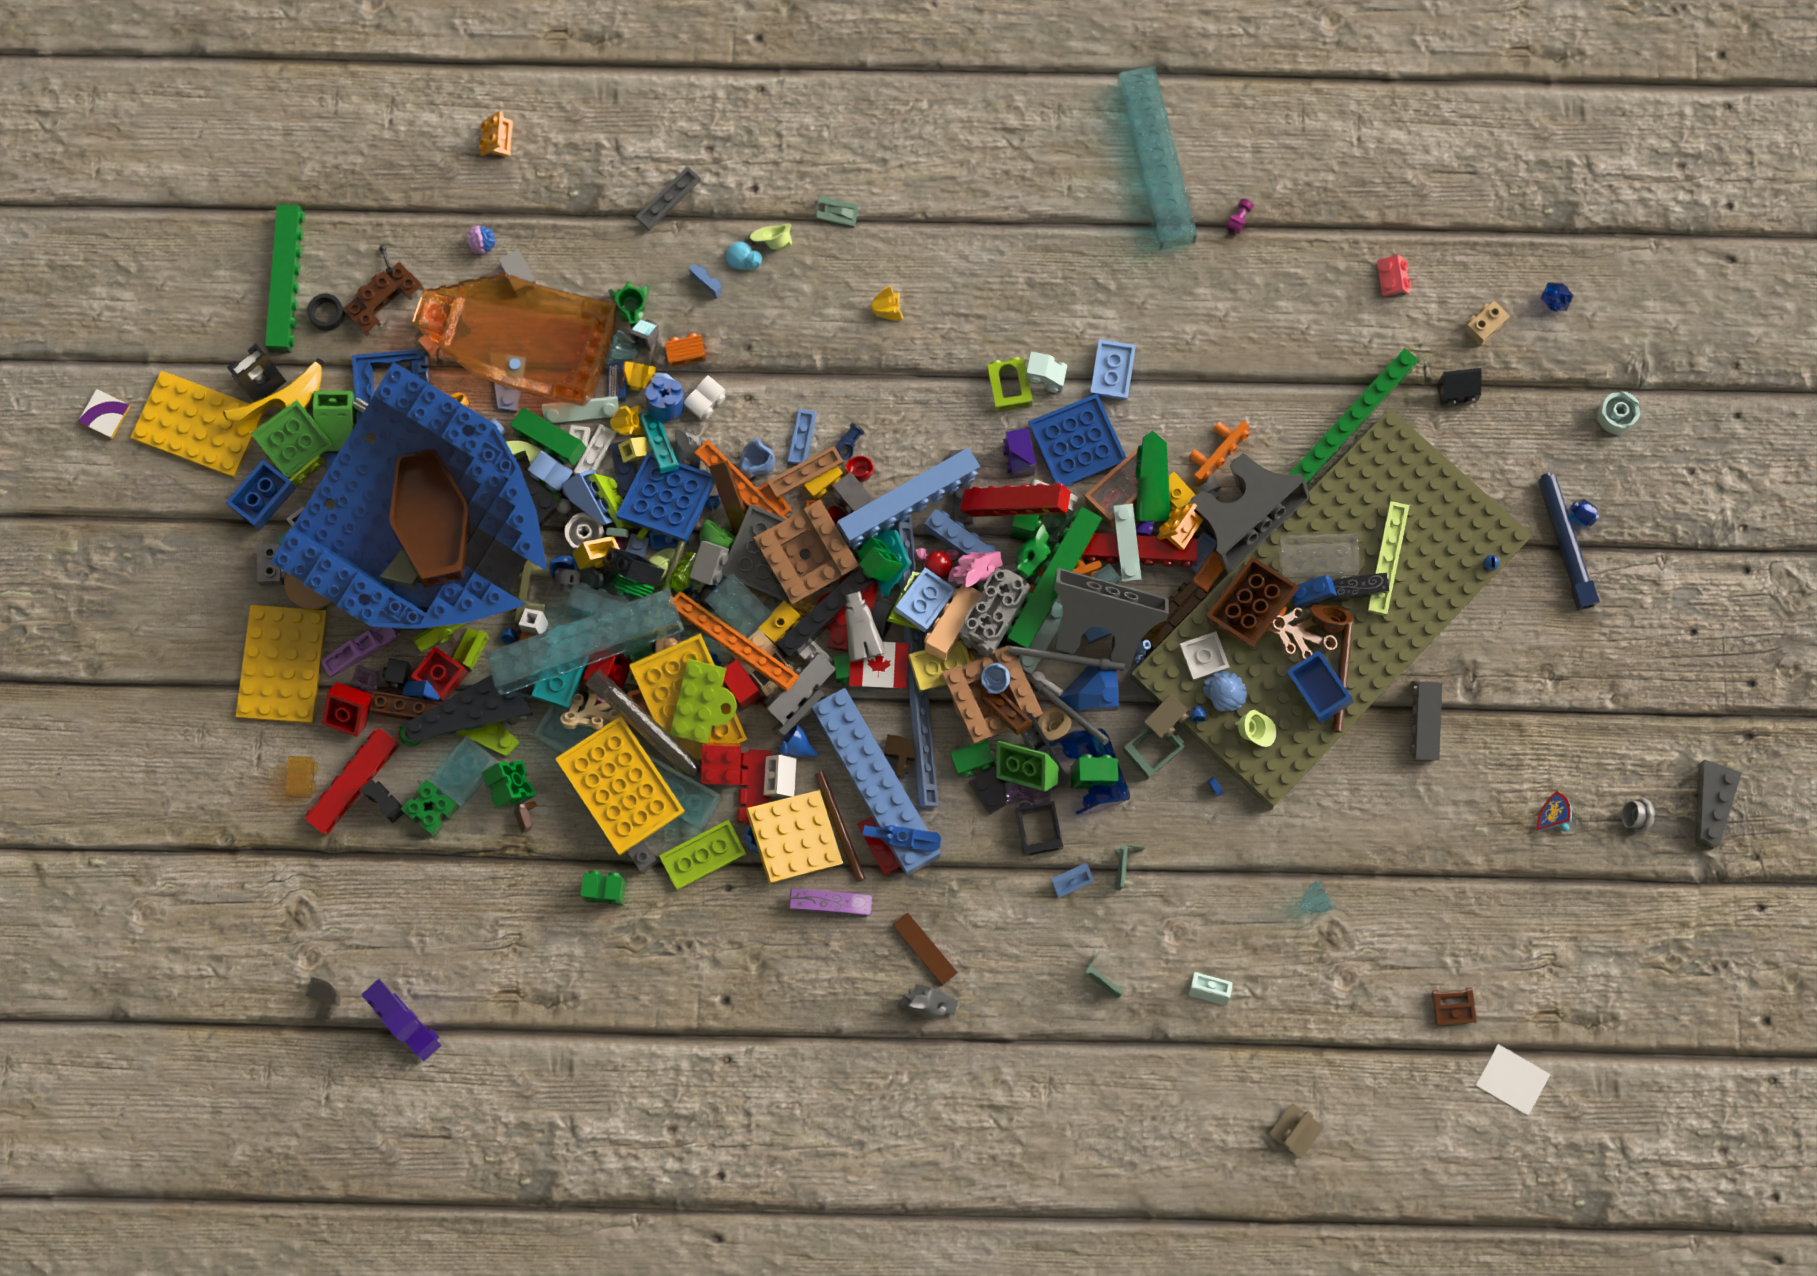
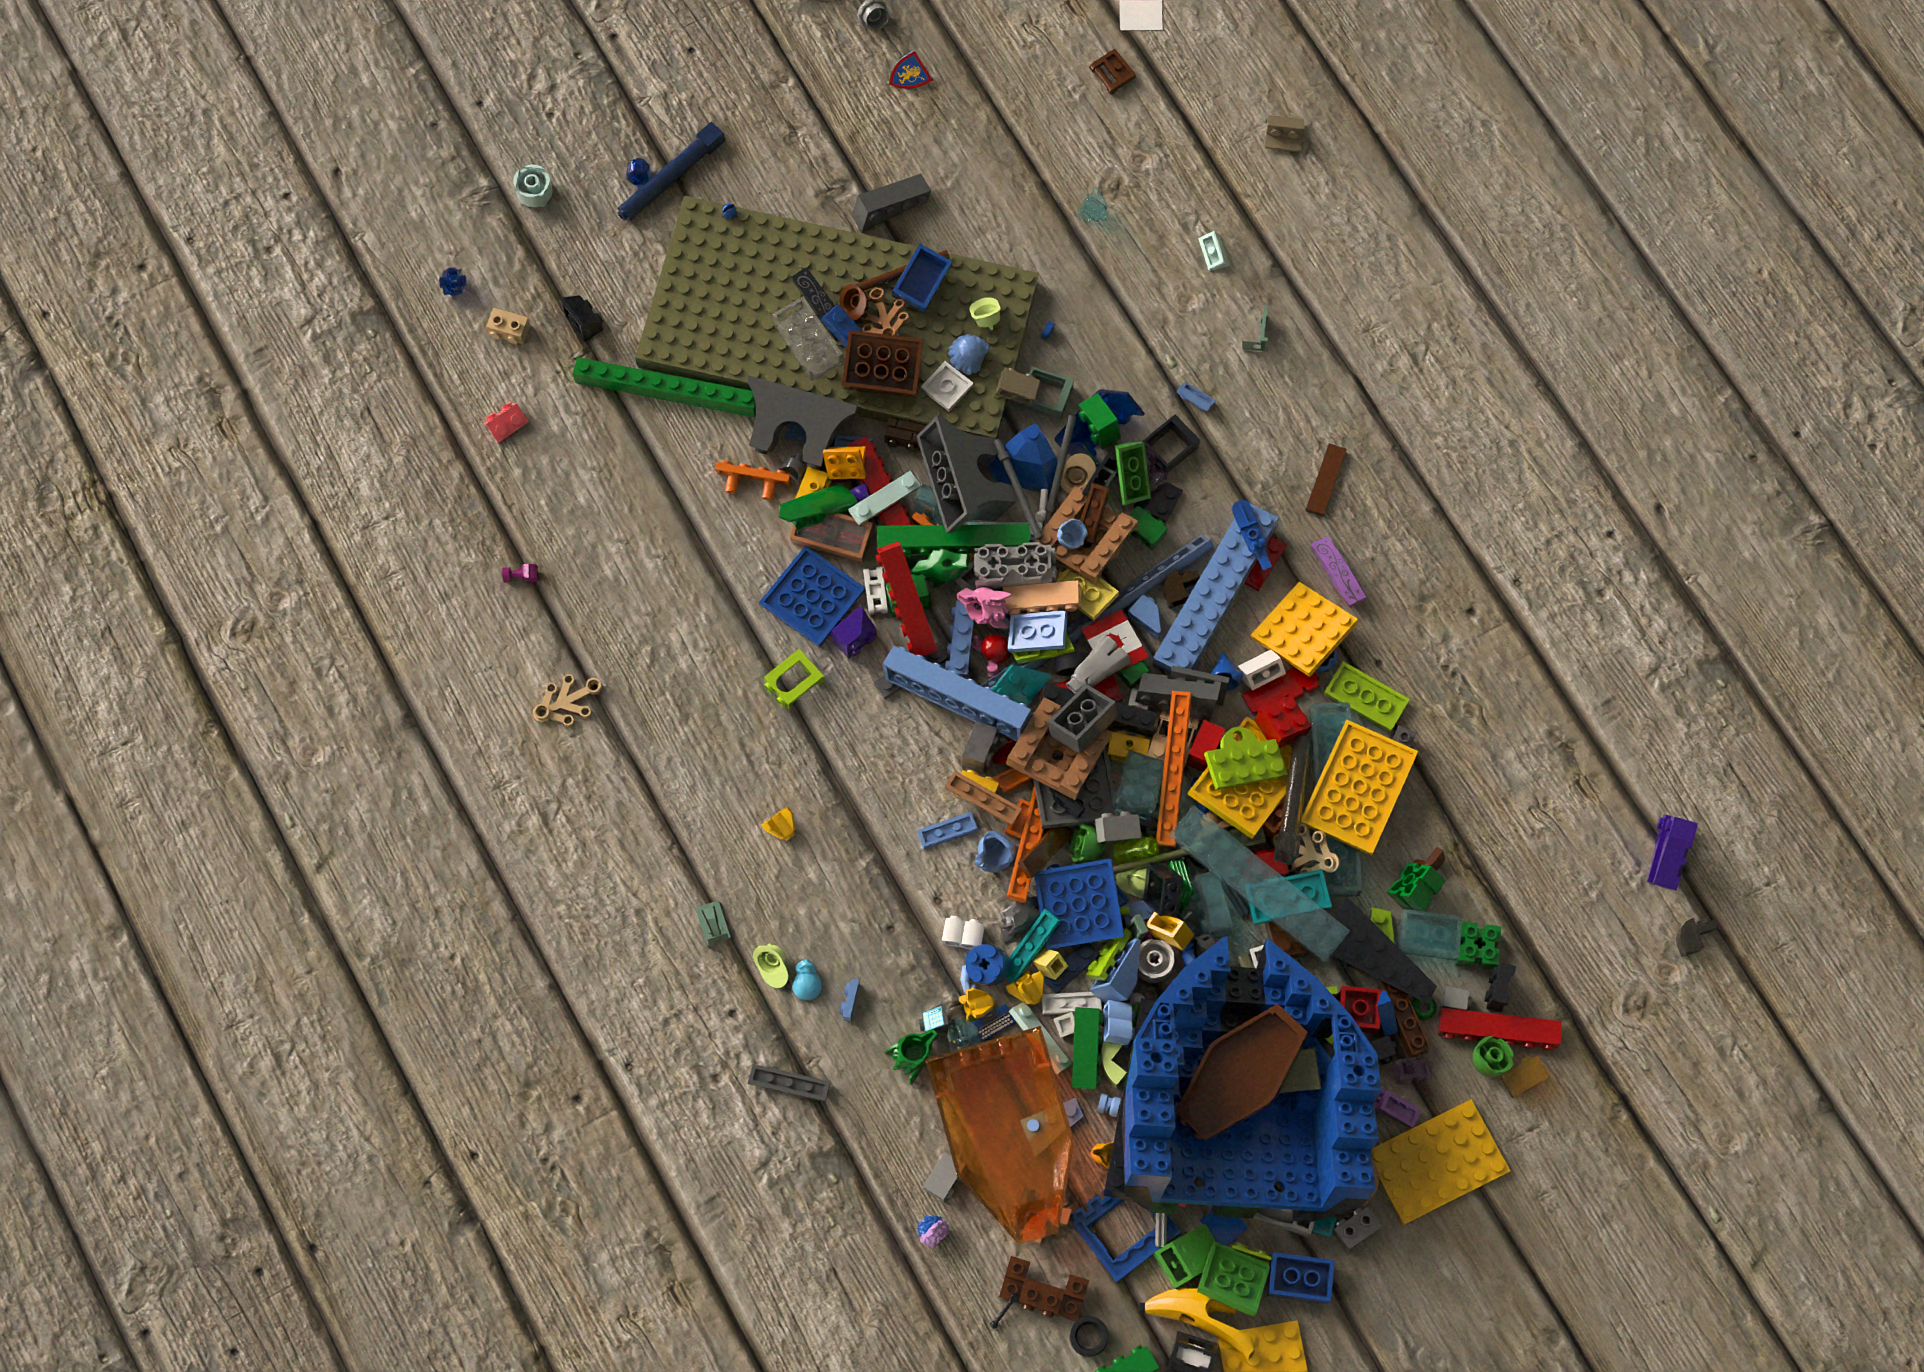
camera: 120 degrees left, 5 degrees down
red brick [322,682,372,737] -> none
light orange bracket [479,111,512,157] -> none
green brick [580,870,626,906] -> none
orange brick [664,333,706,368] -> none
reddish brown piece [815,771,866,882] -> none
dark blue connector [835,423,864,460] -> none
red hair [844,456,874,483] -> none
green brick [857,537,904,582] -> none
dark grey piece [898,984,959,1020] -> none
light aqua brick [1026,351,1067,393] -> none
light blue plate [1090,339,1136,400] -> none
sand green piece [1116,845,1146,890] -> none
clear light blue brick [1118,66,1197,250] -> none
blue hinge [1190,706,1206,722] -> none
orange plate [1192,552,1224,593] -> none
yellowish green plate [1367,501,1409,616] -> none
none -> tan plant [533,674,602,728]
none -> dark grey brick [1048,684,1118,754]
none -> black bar [1053,790,1086,819]
none -> medium blue slope [1128,595,1161,640]
none -> light grey brick [1440,986,1472,1010]
none -> bright green cylinder [1472,1036,1514,1078]

